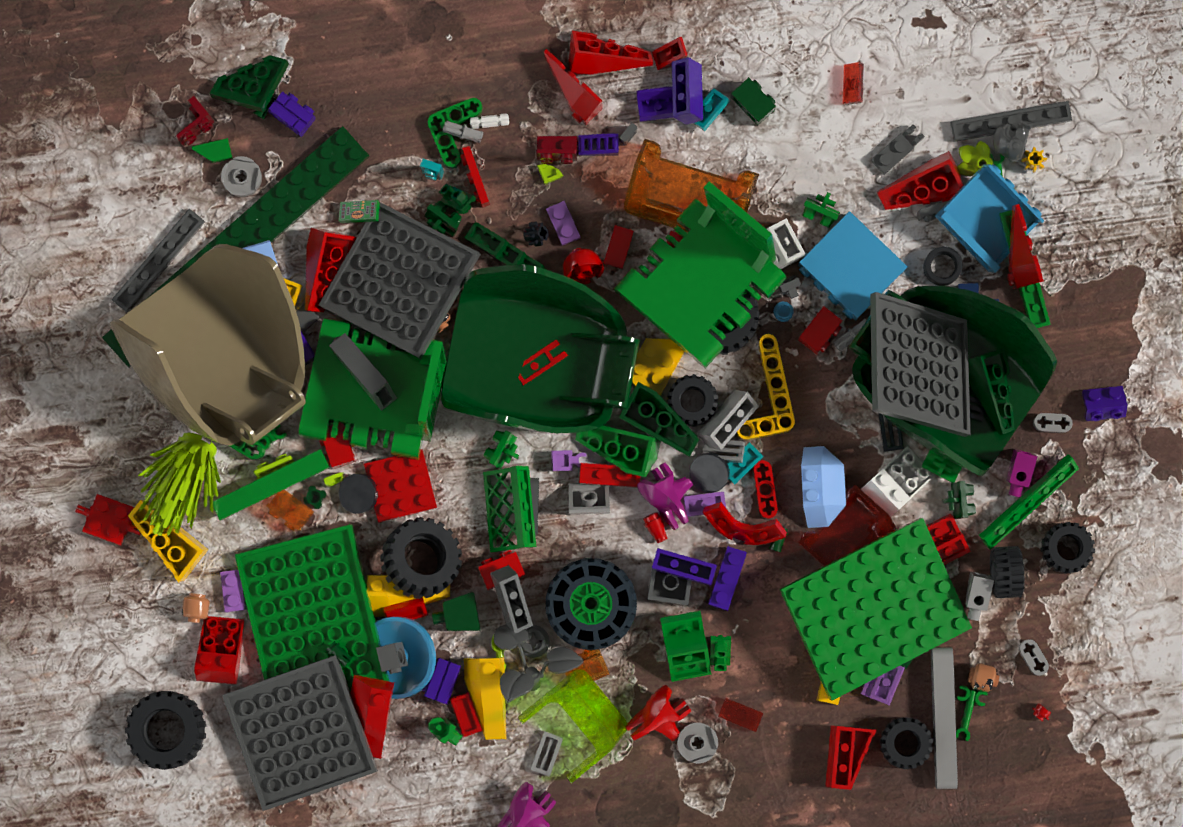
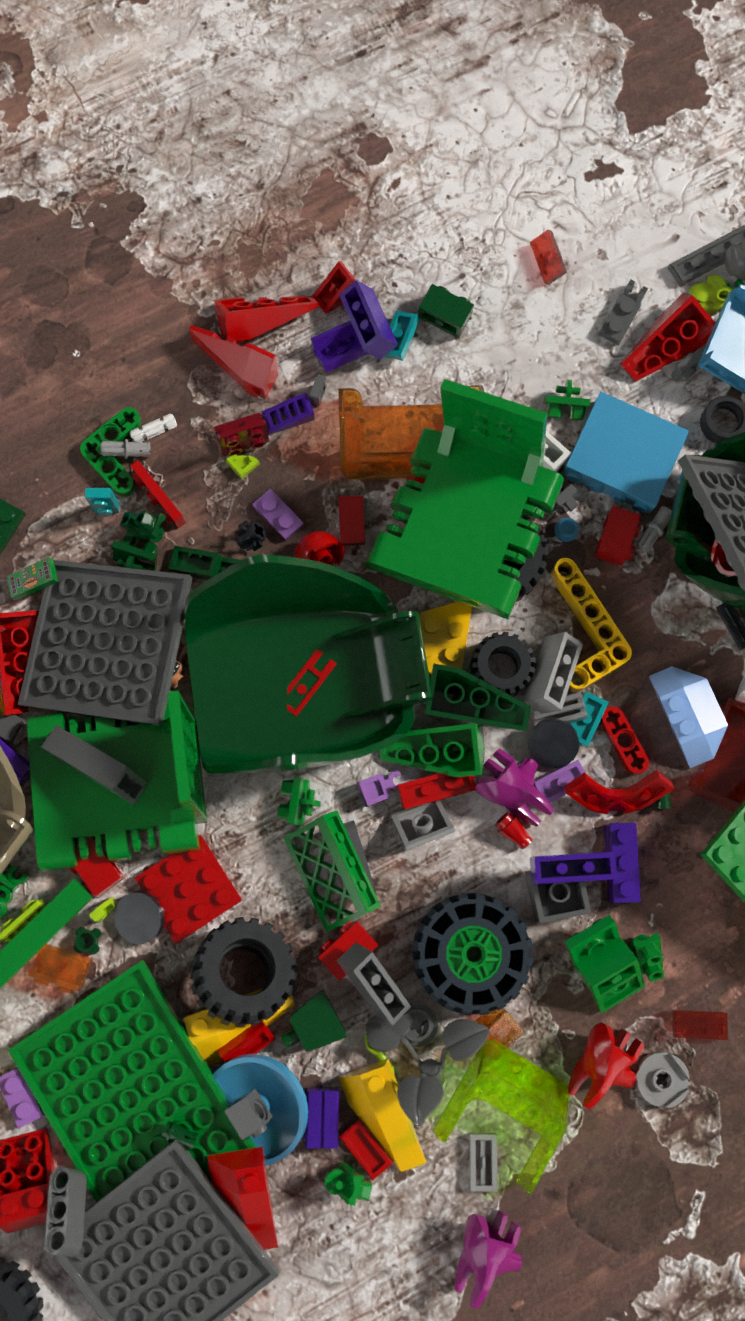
camera: 30 degrees left, 5 degrees down
none -> dark grey beam [45,1166,87,1257]

